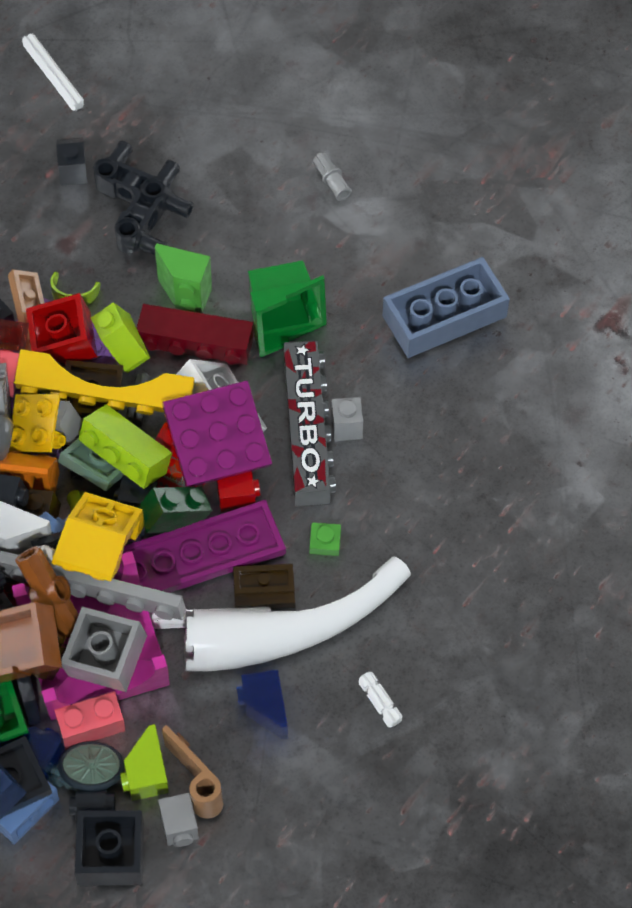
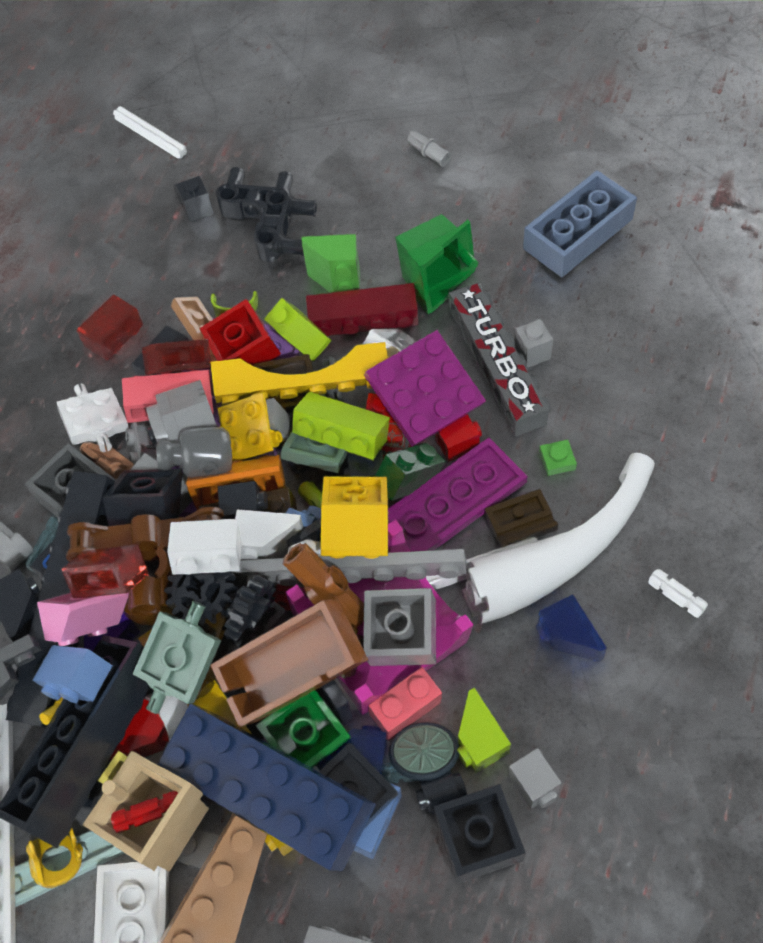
camera: 10 degrees left, 0 degrees up
medium nougat door [162,725,223,819] -> none

